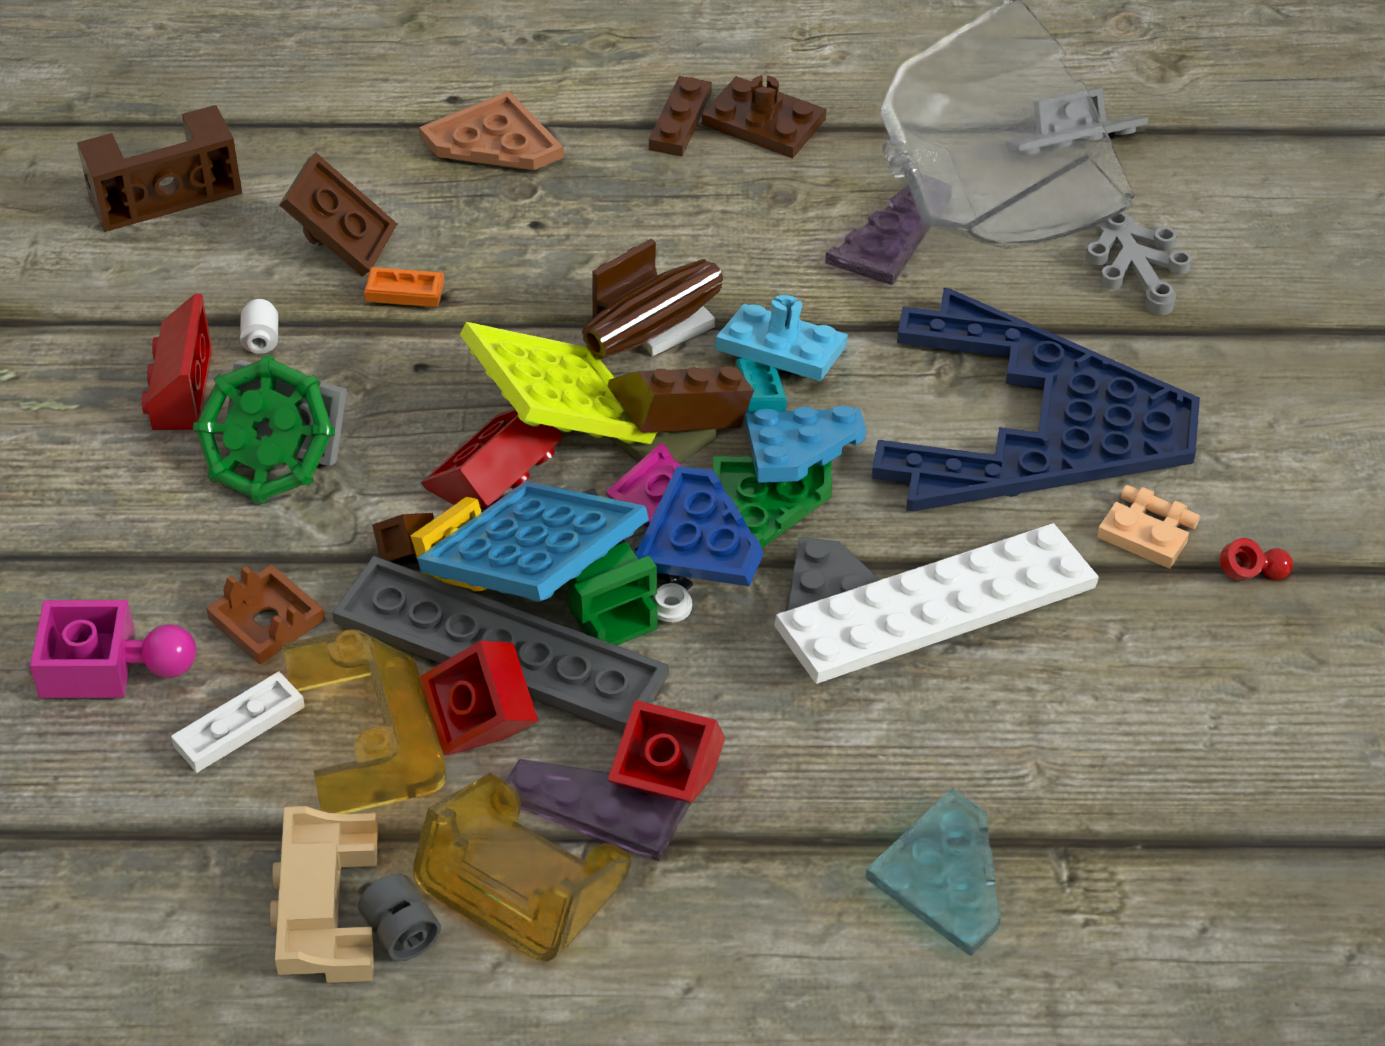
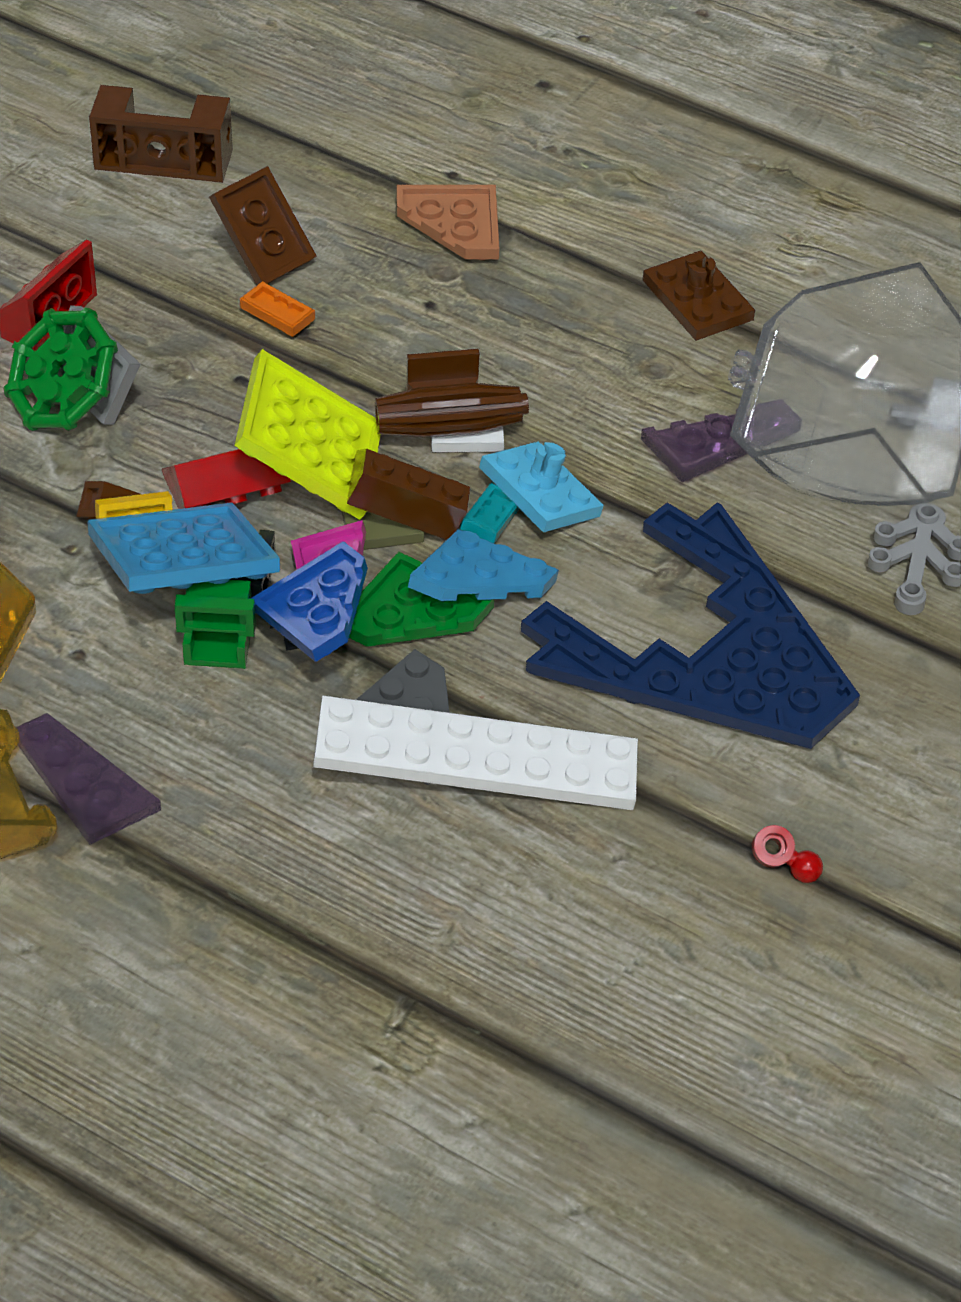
camera: 30 degrees right, 0 degrees up
white brick [240,299,278,354] -> none
dark grey plate [332,556,669,733] -> none
red slope [419,640,538,755] -> none
red slope [607,700,725,804] -> none
reddish brown plate [649,76,712,156] -> none
white plate [652,583,692,622] -> none
clear light blue plate [866,788,1001,957] -> none
light nougat plate [1097,485,1200,569] -> none

